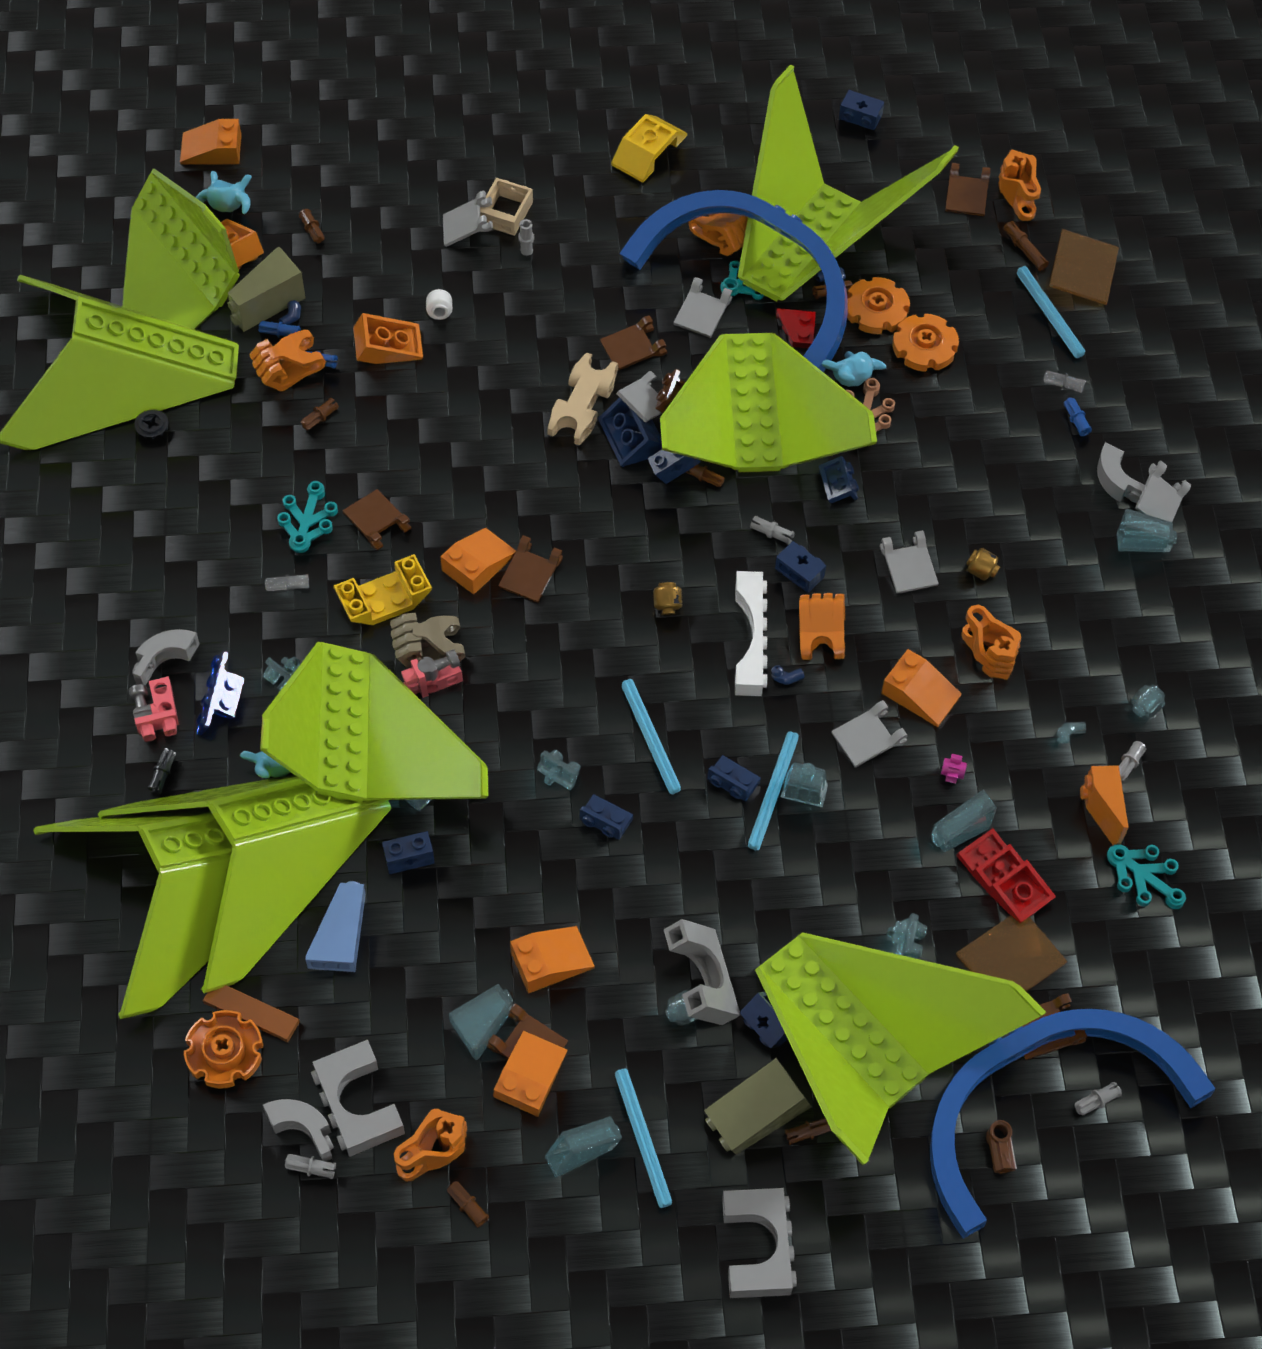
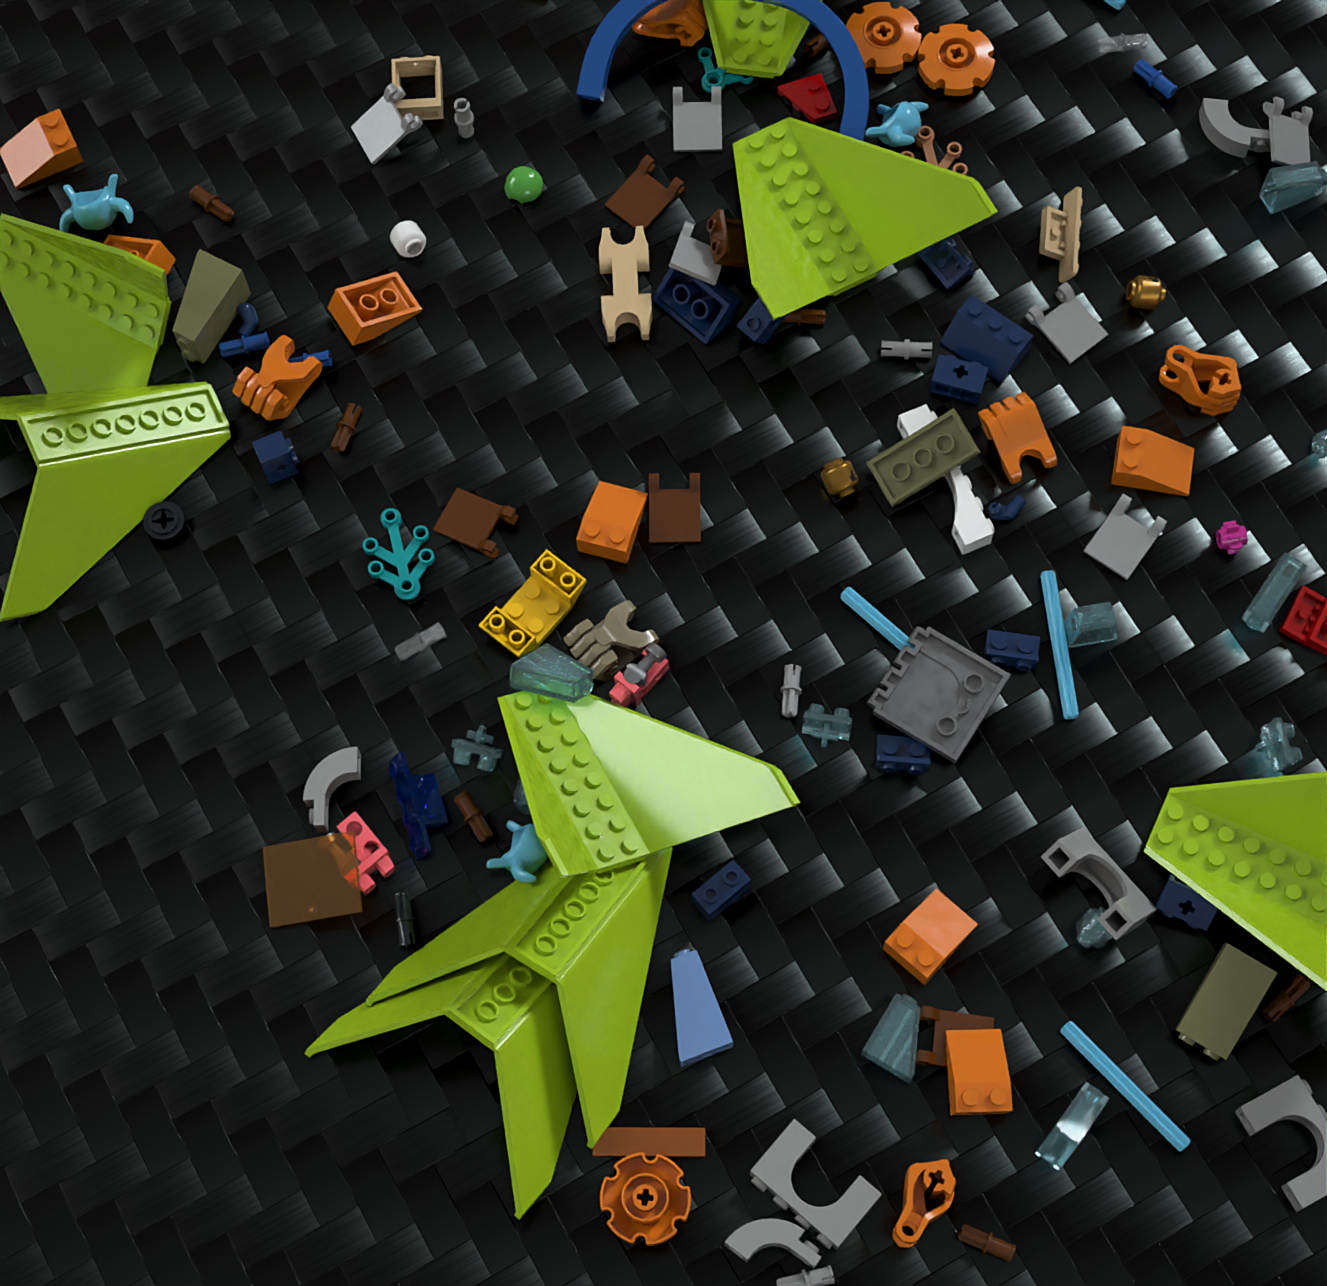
camera: 20 degrees left, 10 degrees up
none -> dark blue brick [252,431,299,484]
none -> clear orange piece [263,831,362,928]
none -> reddish brown axle [454,791,493,842]
none -> bright green hair [504,166,543,204]
none -> clear light blue slope [510,643,594,703]
none -> light grey axle [781,664,802,717]
none -> olive tile [866,408,981,507]
none -> flat silver hinge [867,626,1011,763]
none -> dark blue slope [940,295,1034,385]
none -> tan bracket [1039,187,1083,283]

